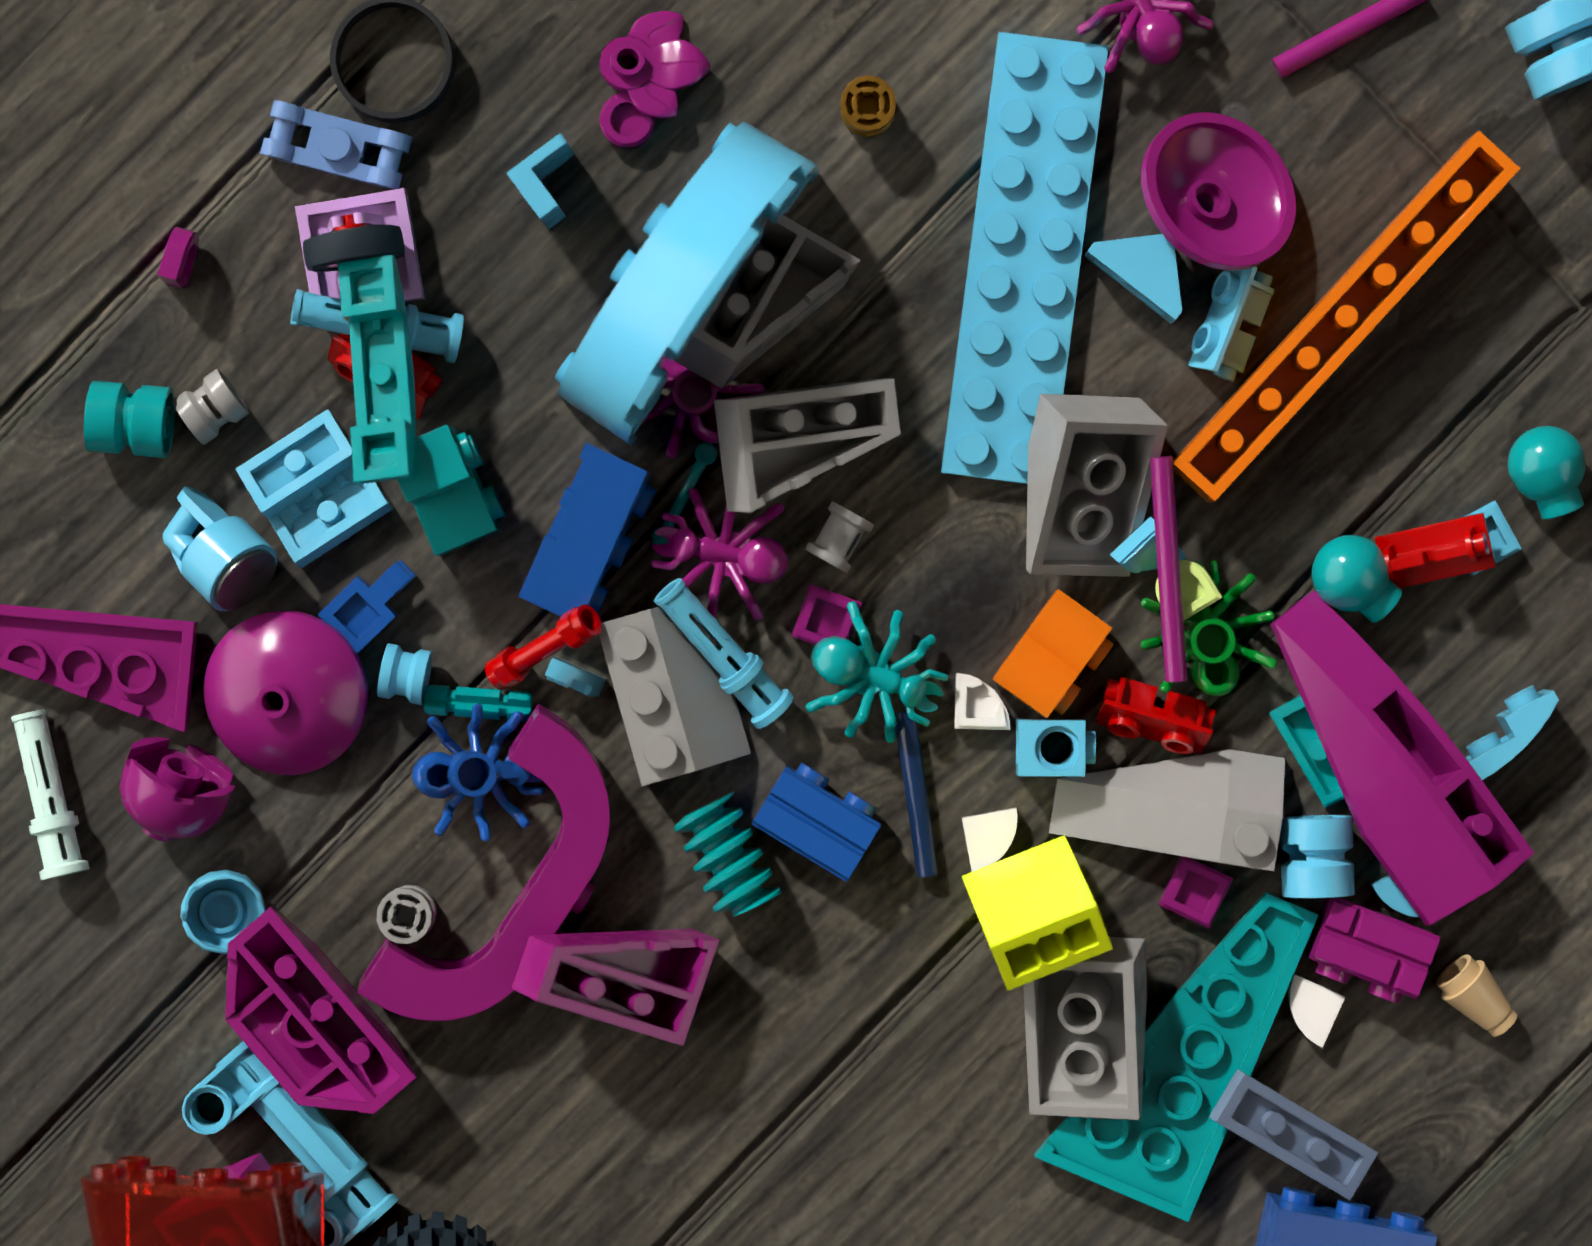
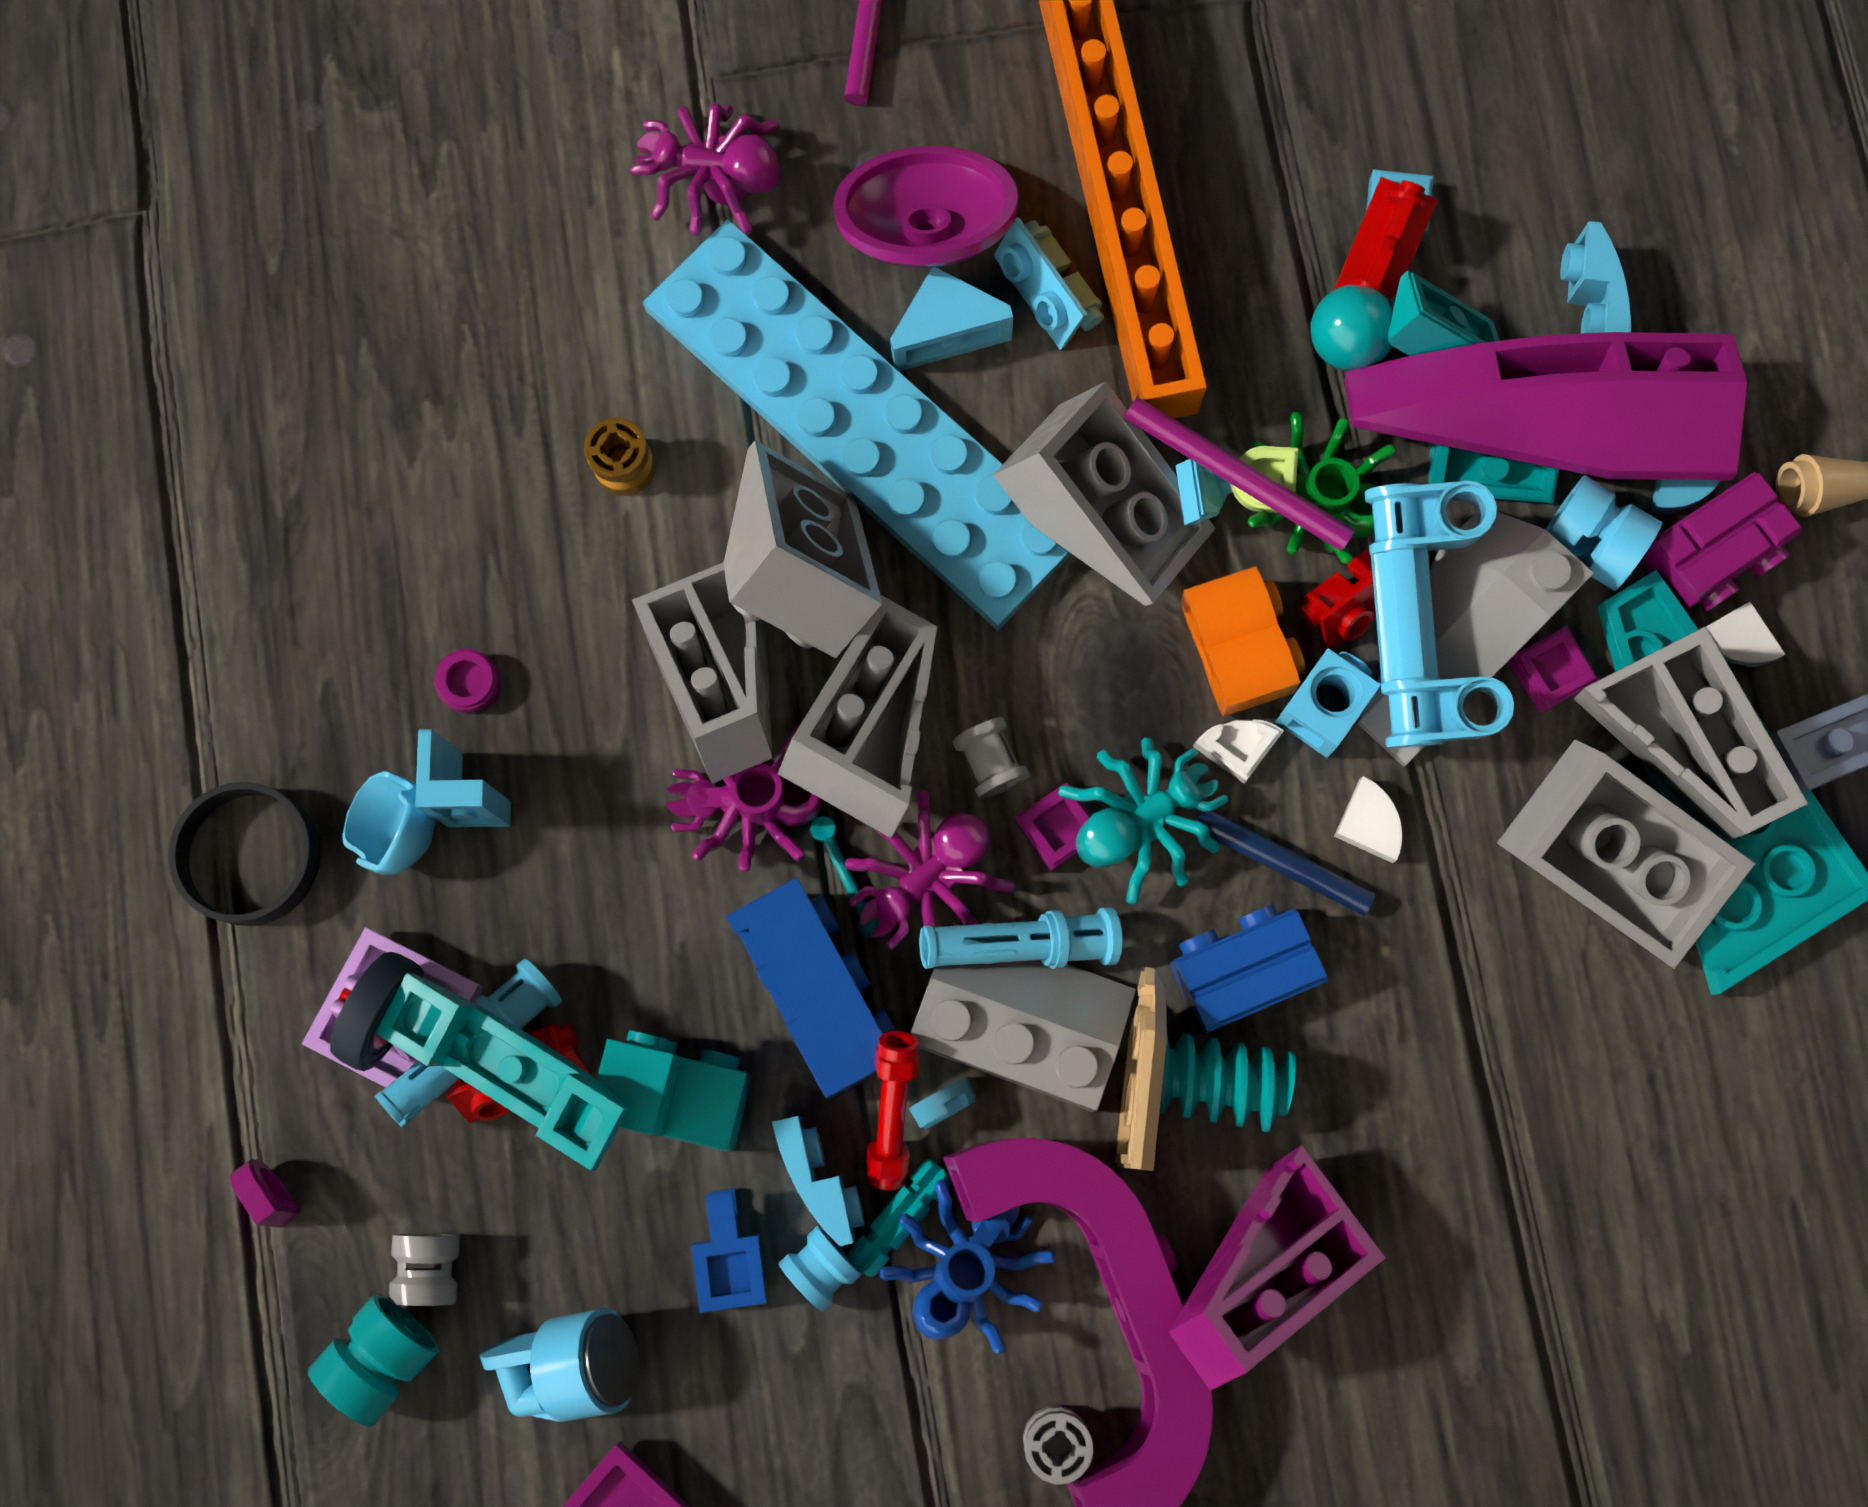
camera: 50 degrees left, 10 degrees down
magenta dish [204,610,368,775] -> none
medium azure slope [236,409,393,568] -> none
medium blue plate [260,100,413,190] -> none
medium azure windscreen [554,122,819,446] -> none
magenta plate [599,11,711,118] -> none
neon yellow brick [962,835,1113,991] -> none
teal piece [1507,426,1586,519] -> none
none -> medium azure hair [343,771,436,875]
none -> light grey slope [723,440,883,658]
none -> medium azure slope [772,1116,865,1246]
none -> tan tile [1115,967,1167,1171]
none -> medium azure piece [1365,480,1514,748]
none -> teal slope [1388,271,1499,356]
none -> light grey wedge [1573,627,1808,840]

